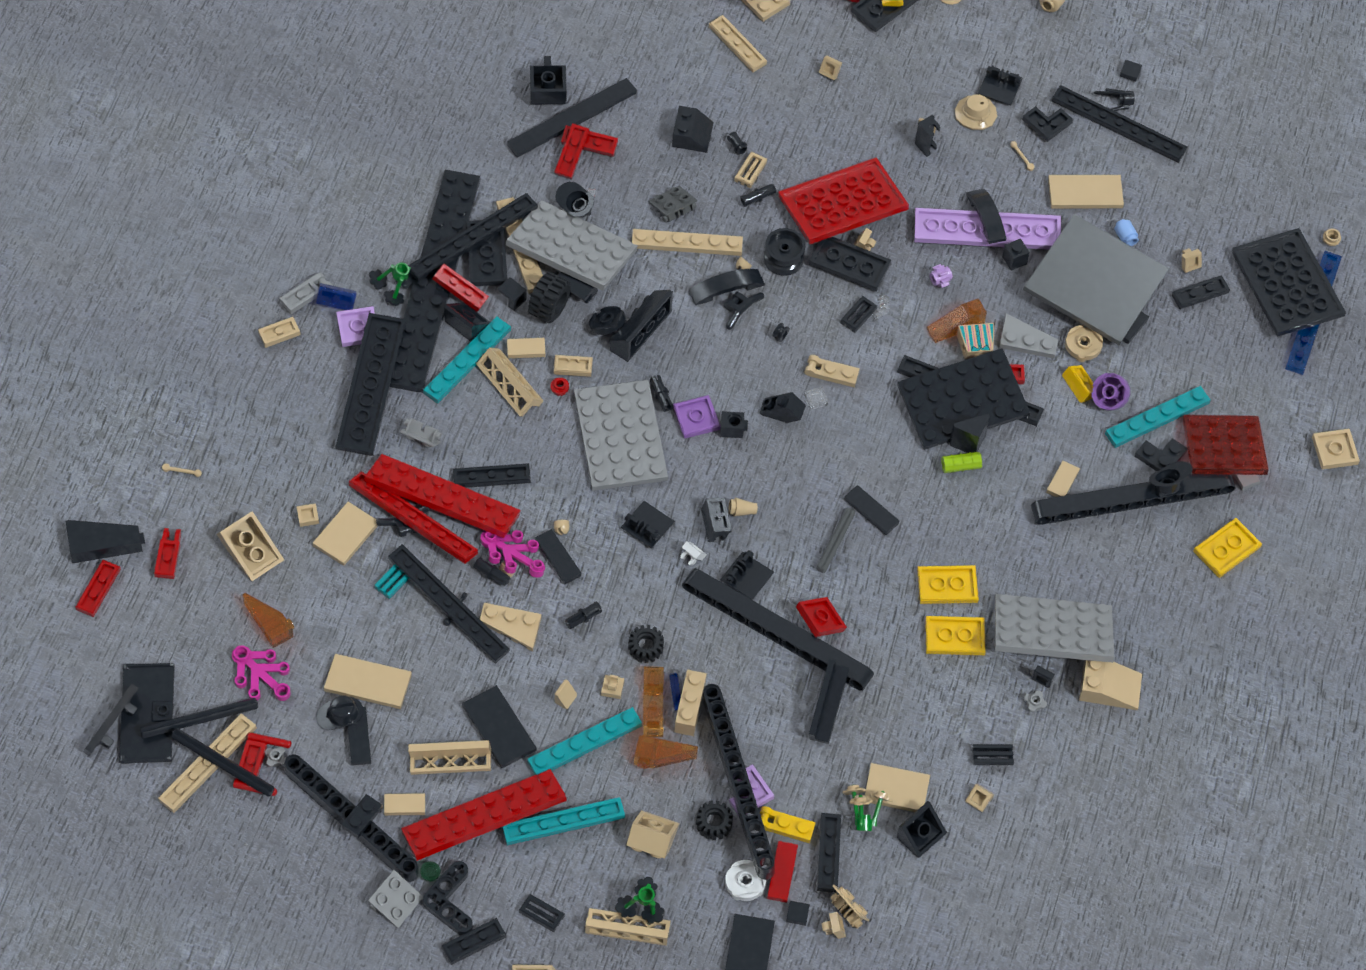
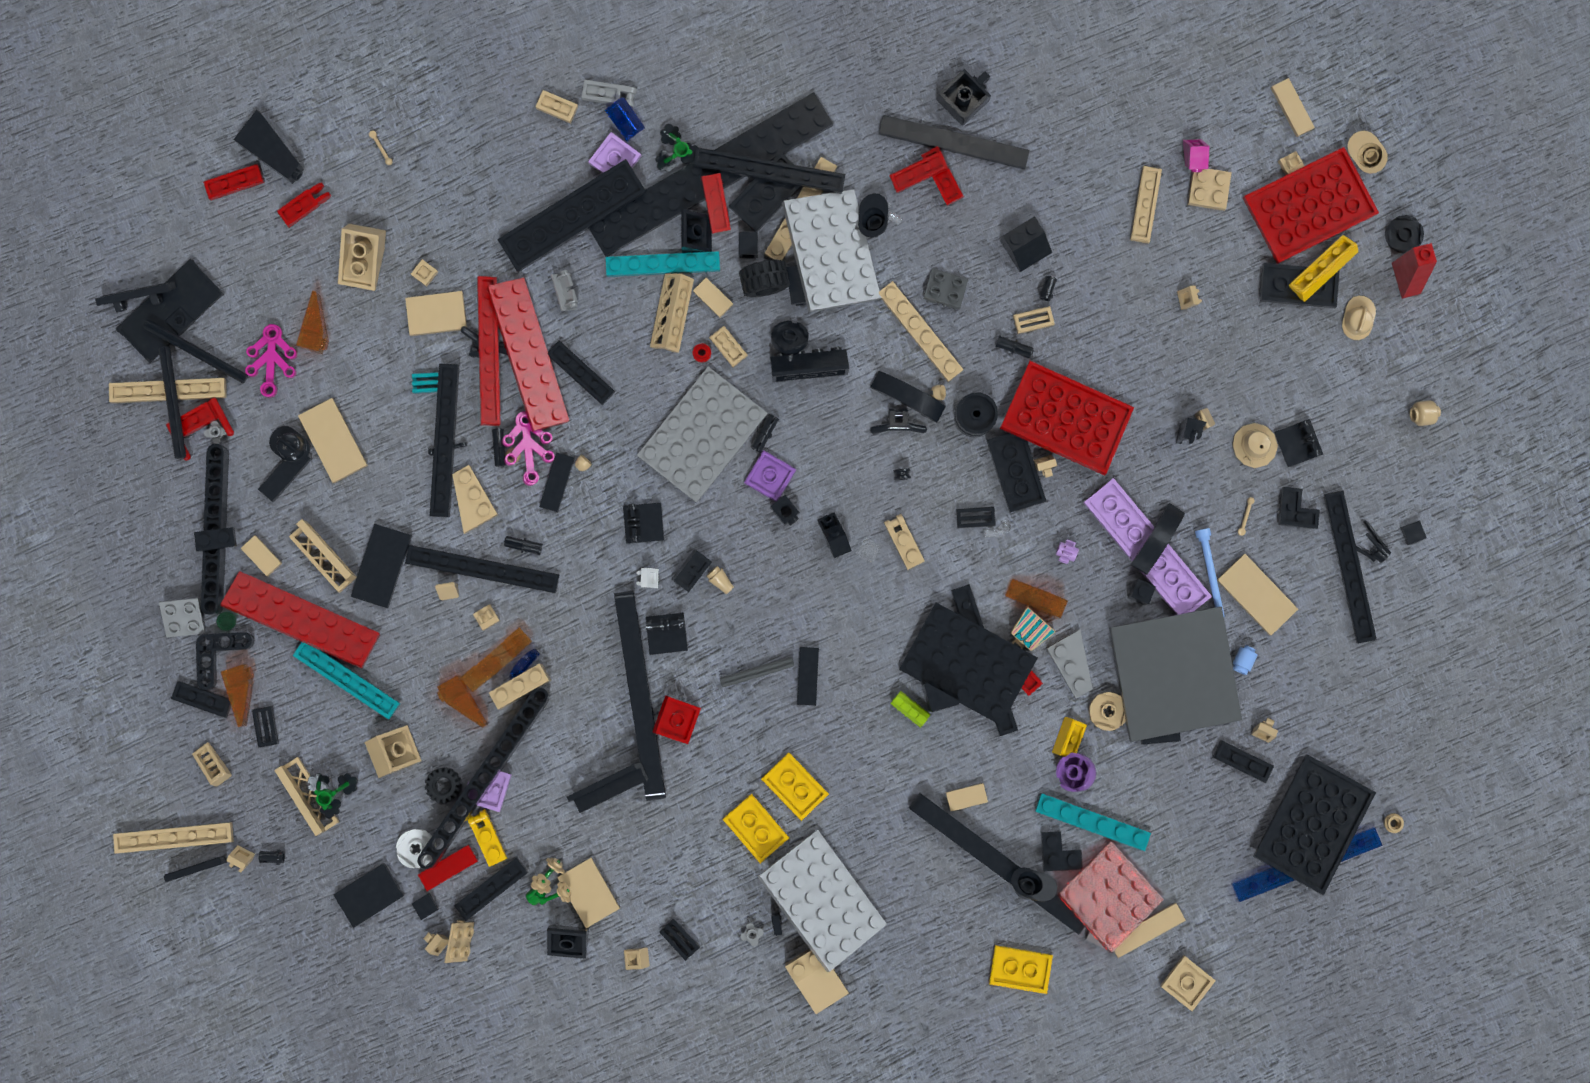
camera: 45 degrees right, 25 degrees up
teal plate [527,707,642,775] -> none
black tyre [628,625,664,663] -> none
none -> clear orange slope [221,664,254,727]
none -> black tile [405,545,560,593]
none -> tan tile [1108,903,1186,958]
none -> light blue piece [1195,528,1224,616]

